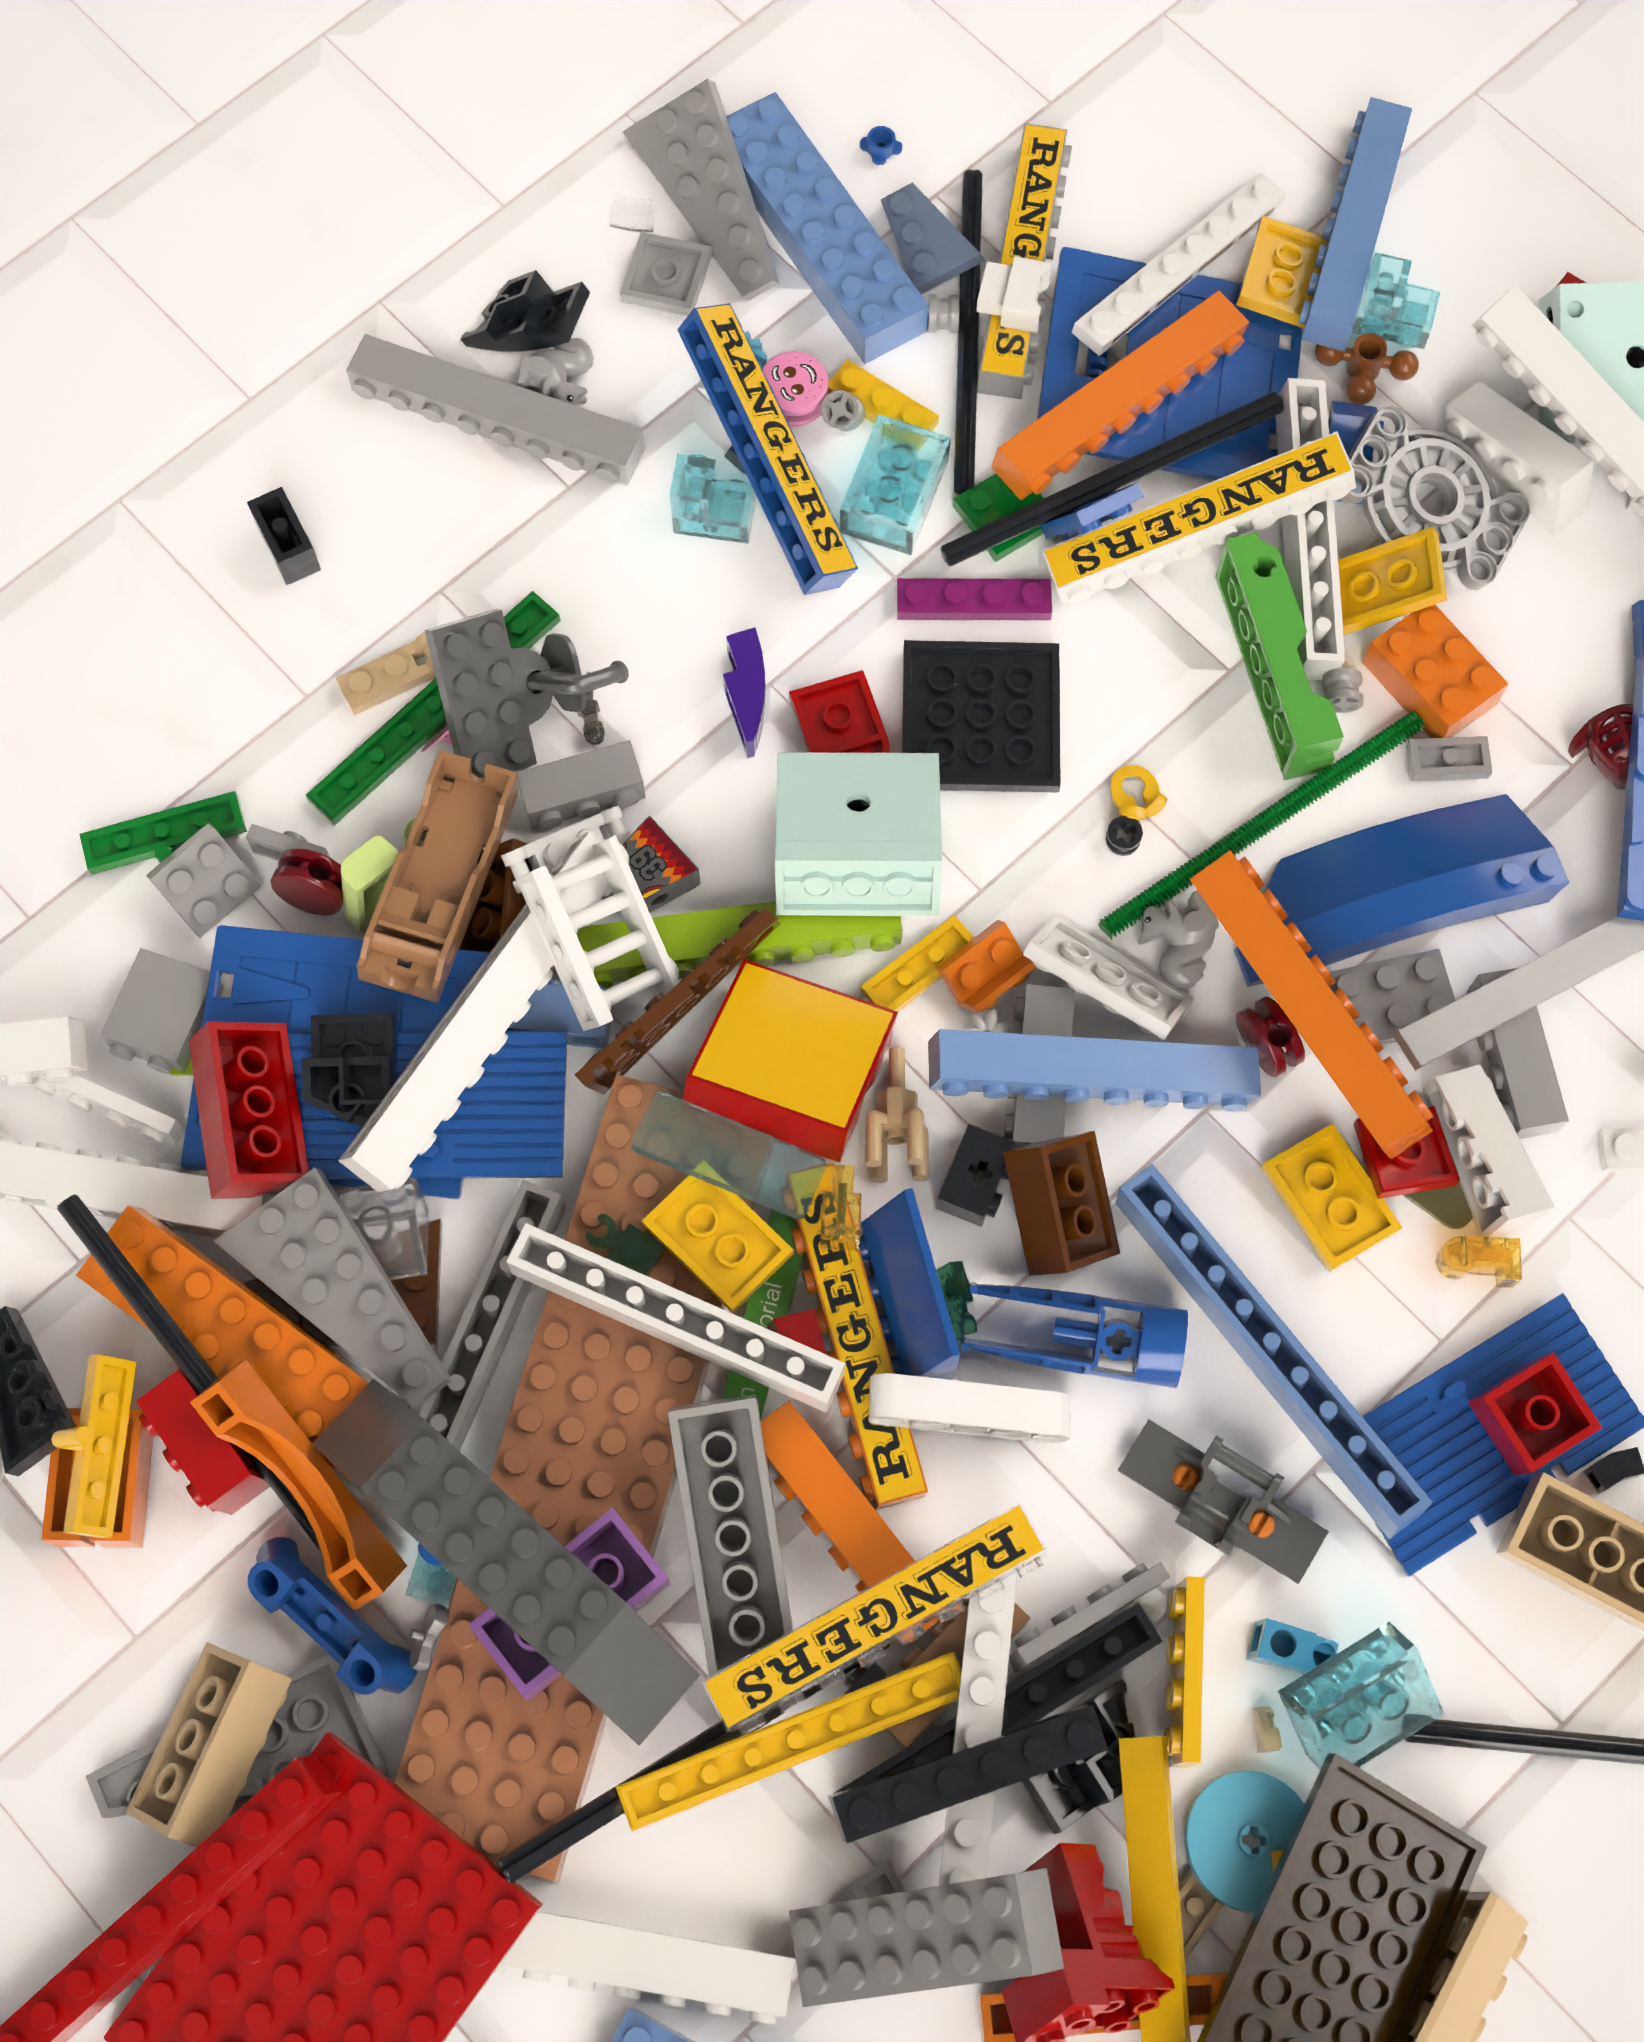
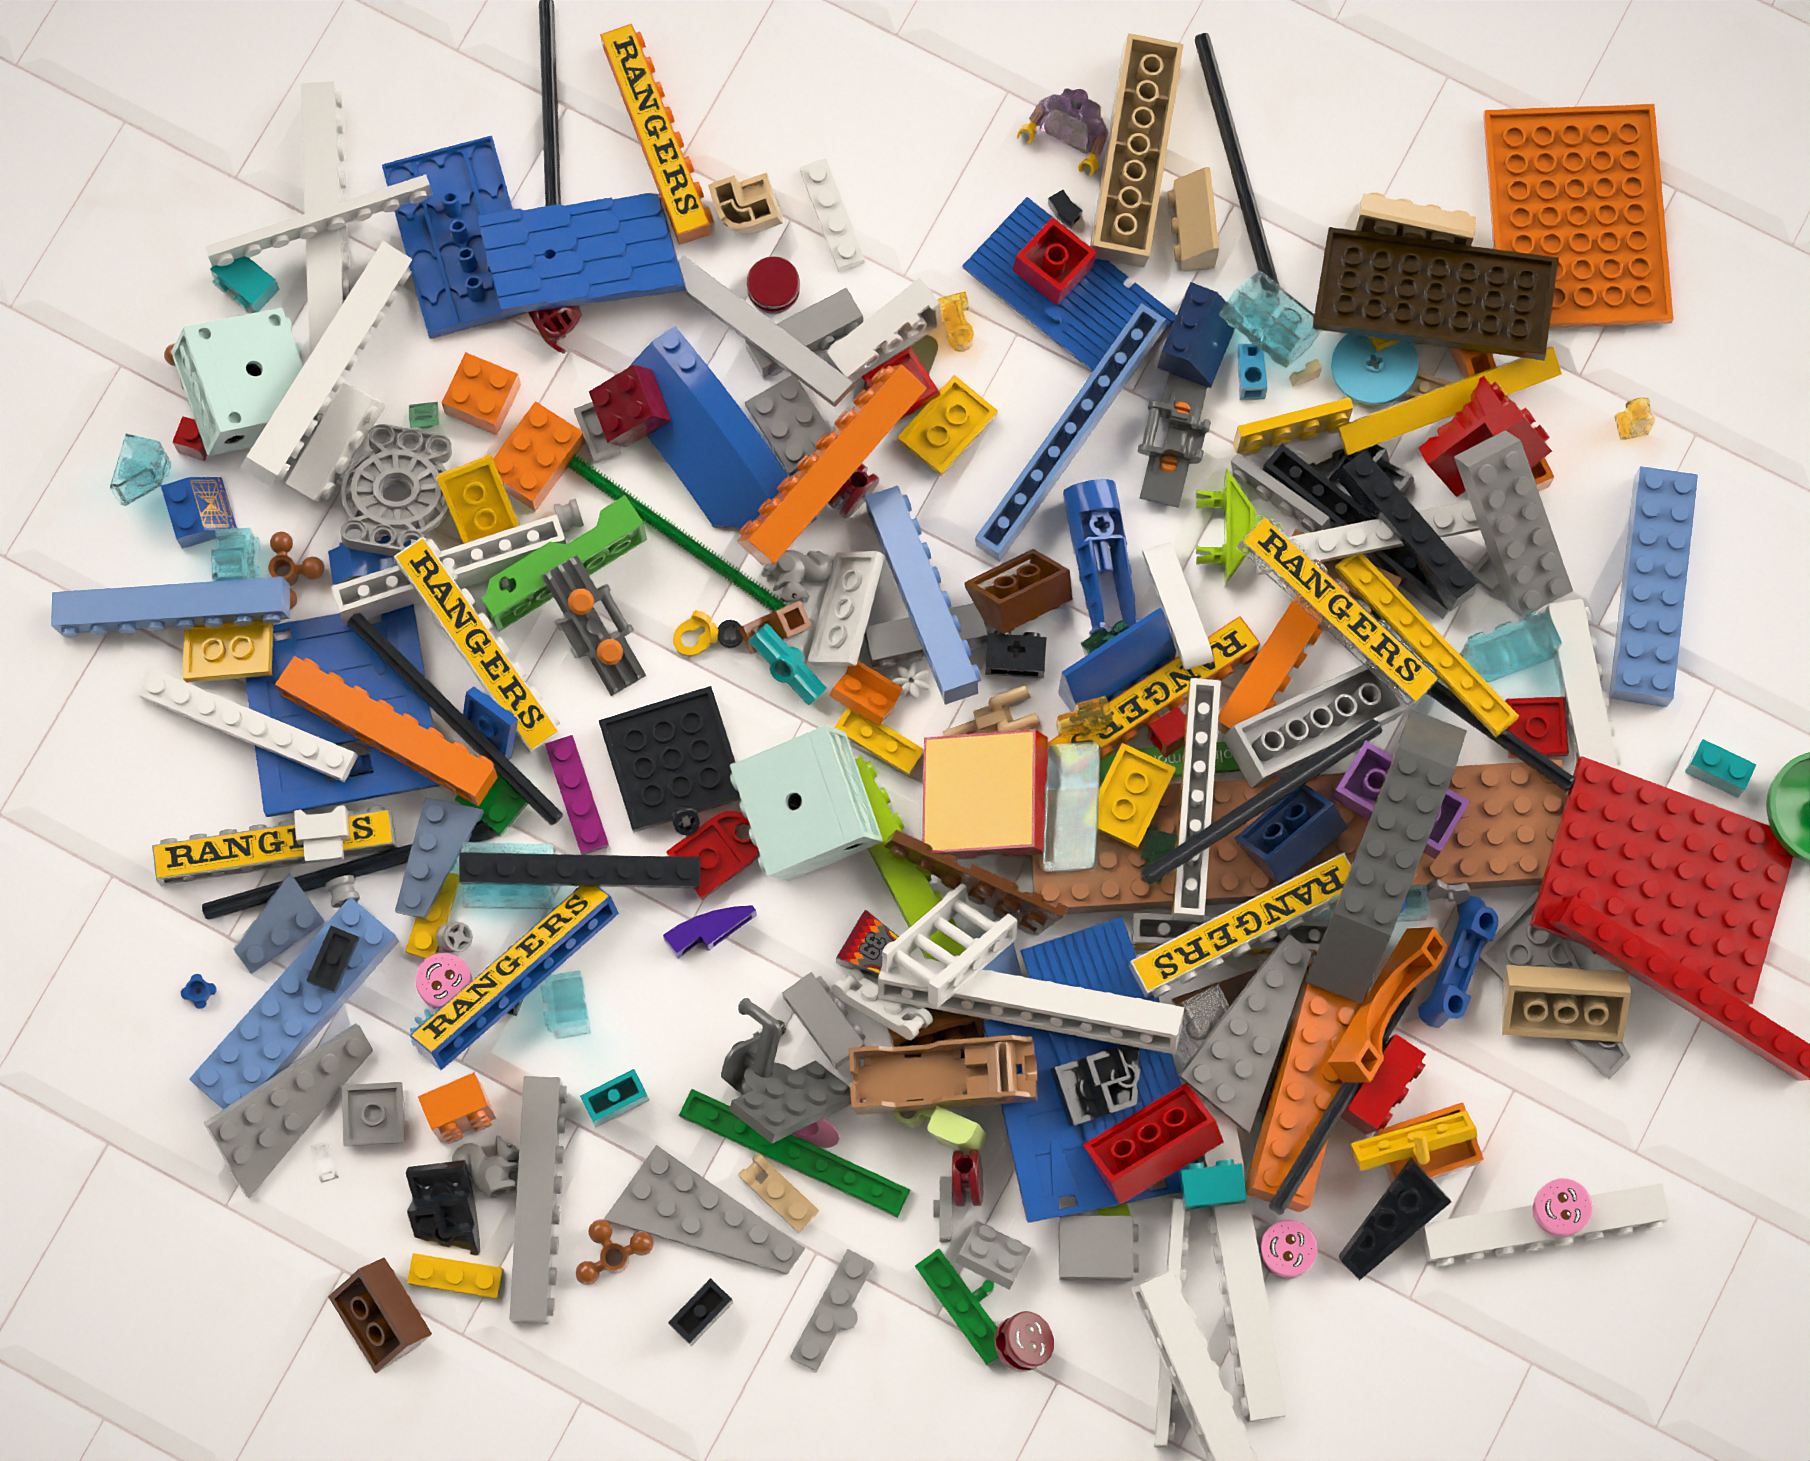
camera: 110 degrees left, 5 degrees up
none -> clear light blue slope [109,433,171,506]
none -> blue slope [161,477,238,549]
none -> black plate [306,926,360,994]
none -> reddish brown slope [328,1257,432,1374]
none -> sand blue wing [395,797,484,919]
none -> yellow plate [407,1253,504,1299]
none -> clear green plate [409,401,440,429]
none -> orange brick [417,1072,497,1144]
none -> orange brick [441,352,521,435]
none -> black plate [459,852,700,889]
none -> dark grey piece [541,554,647,696]
none -> dark orange piece [575,1219,654,1285]
none -> teal brick [580,1068,649,1128]
none -> dark red brick [588,364,672,447]
none -> light grey wing [603,1145,805,1274]
none -> black bush [672,805,700,836]
none -> dark orange slope [738,600,813,654]
none -> dark red head [747,256,800,314]
none -> teal piece [748,624,827,705]
none -> light grey hinge [790,1249,875,1372]
none -> head [994,1311,1054,1372]
none -> brick [1129,853,1351,998]
none -> black axle [1141,719,1383,885]
none -> dark blue slope [1157,282,1240,388]
none -> tan slope [1167,167,1219,271]
none -> teal brick [1179,1159,1247,1211]
none -> lime connector [1195,468,1279,588]
none -> dark blue slope [1234,784,1348,885]
none -> bright pink head [1259,1220,1317,1278]
none -> clear light blue brick [1460,611,1562,683]
none -> red plate [1504,696,1569,758]

